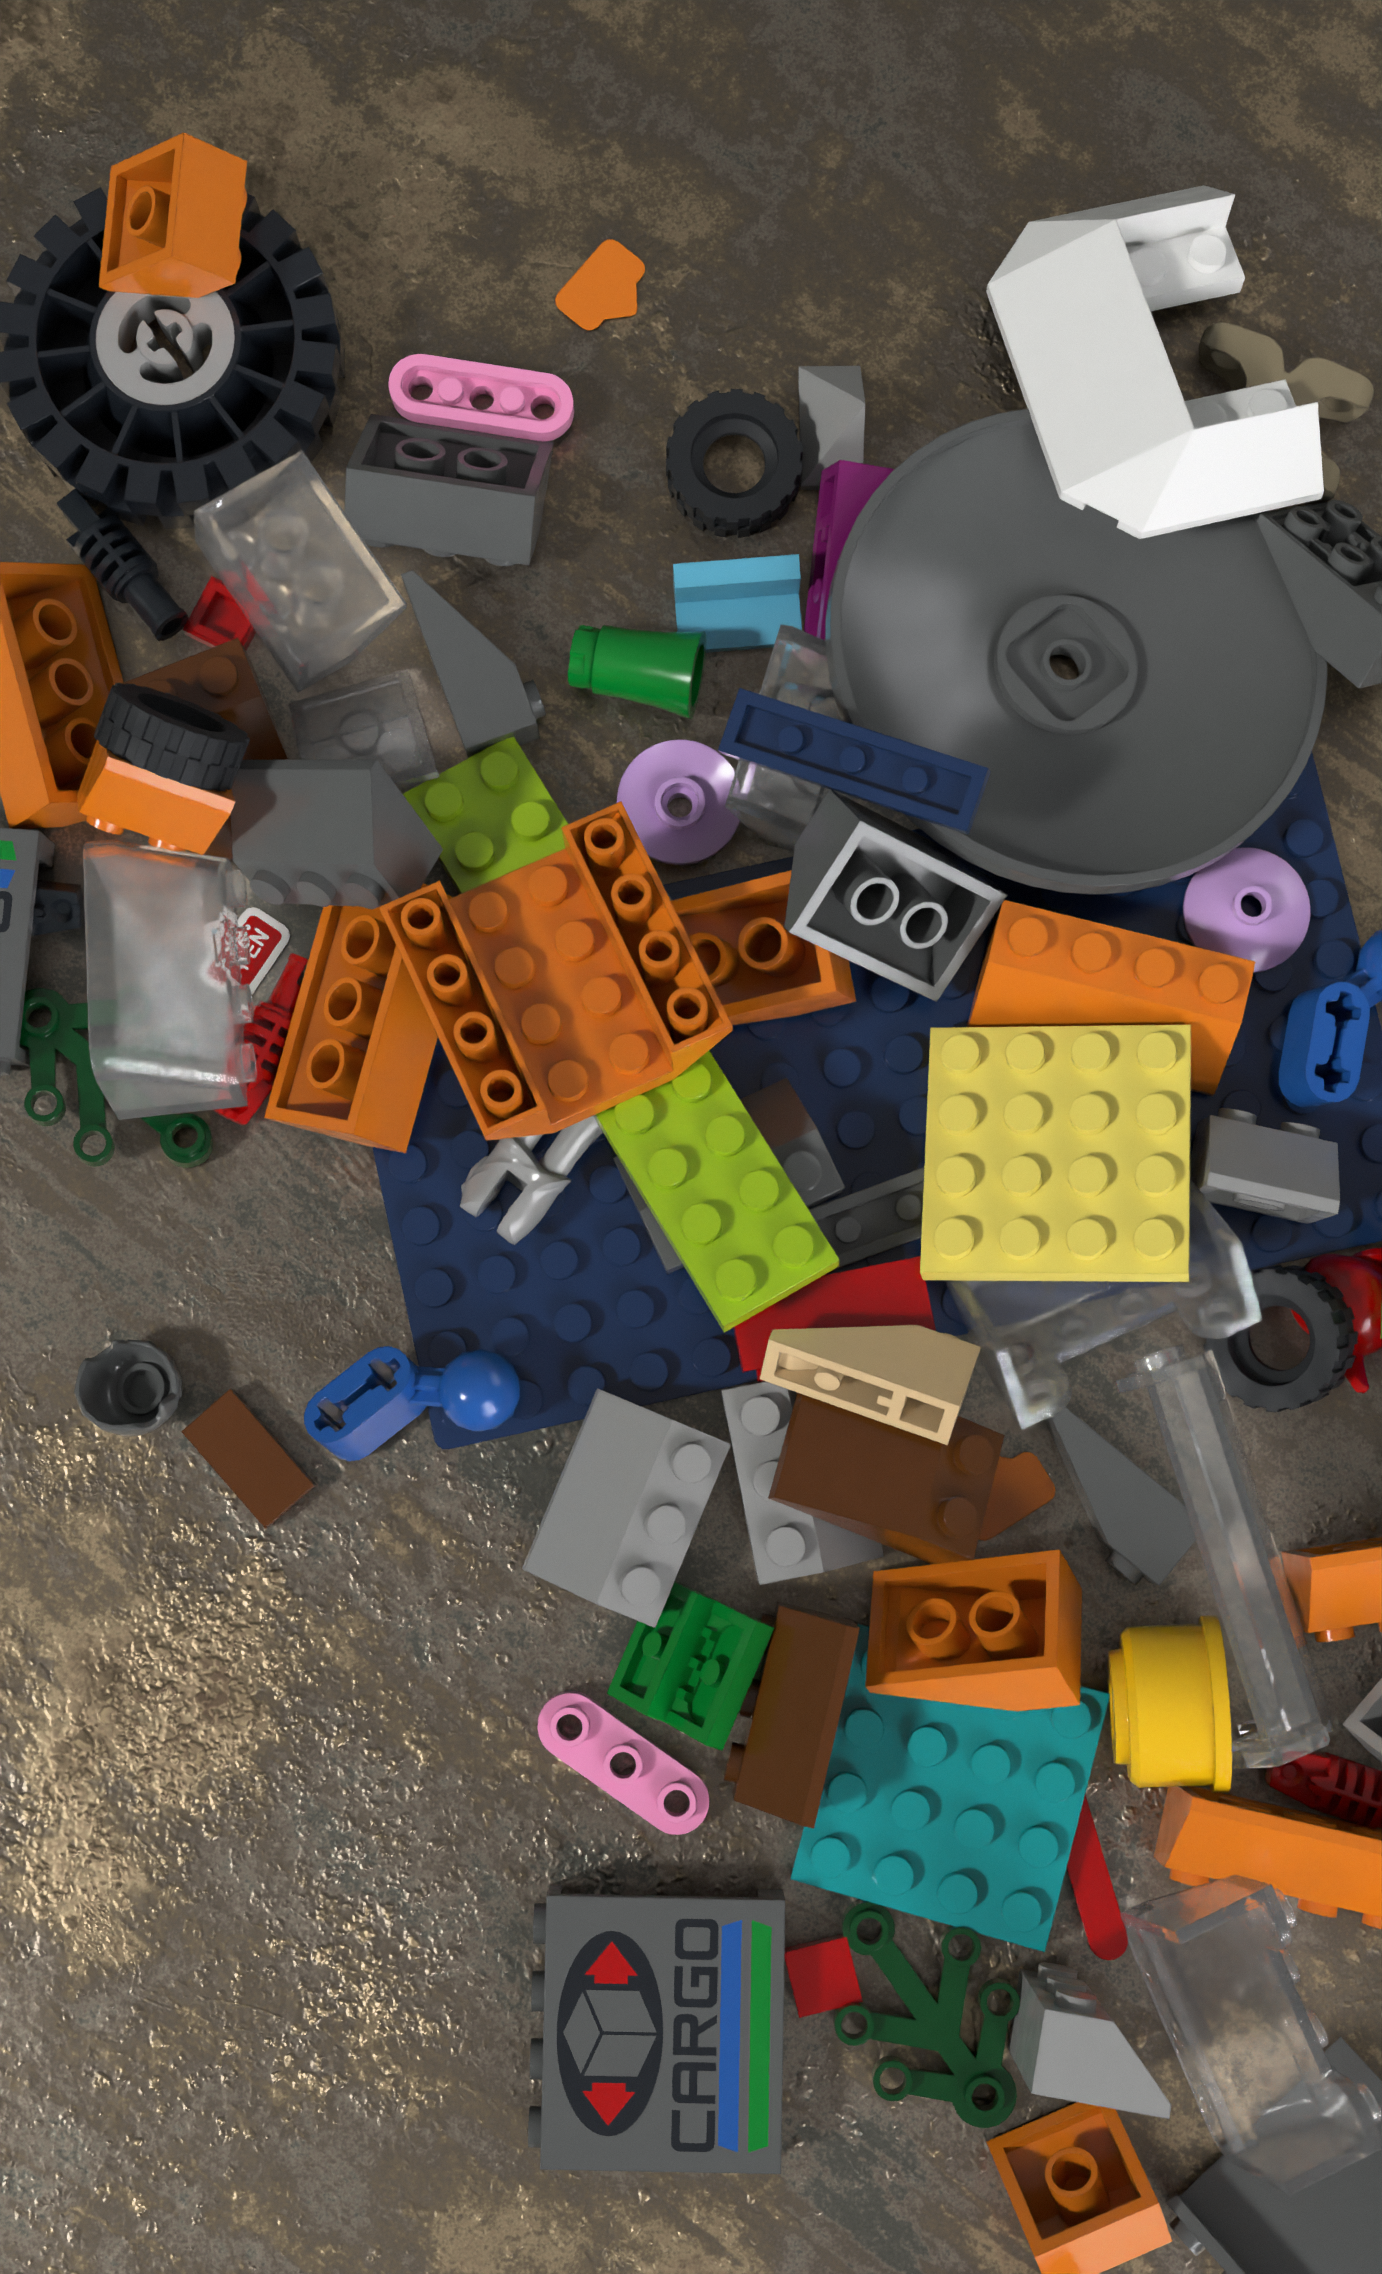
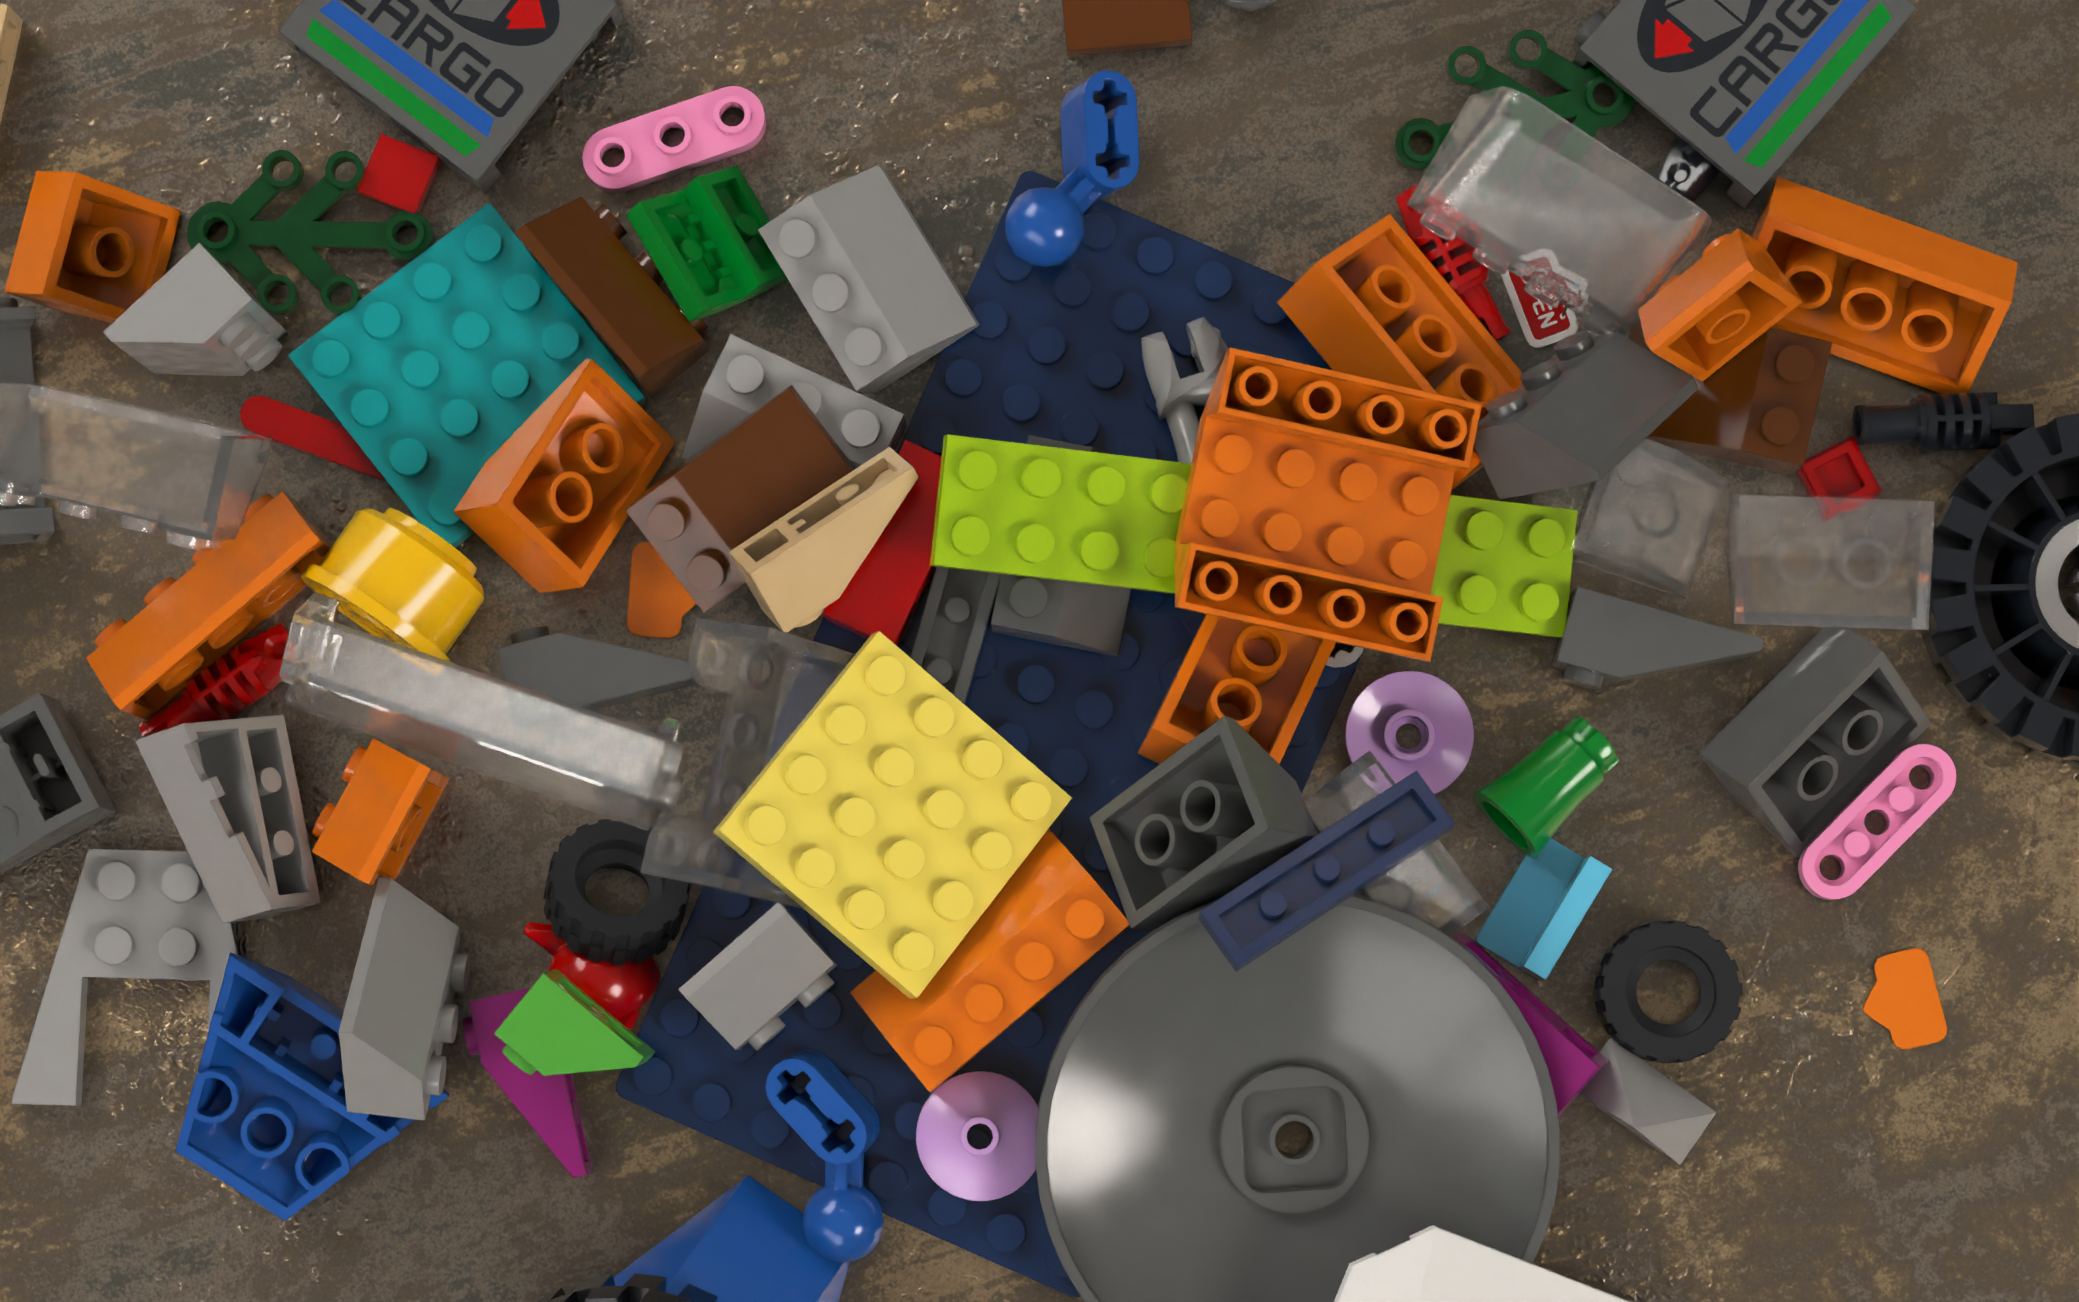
camera: 135 degrees right, 0 degrees up
black tyre [94,683,250,791] -> none

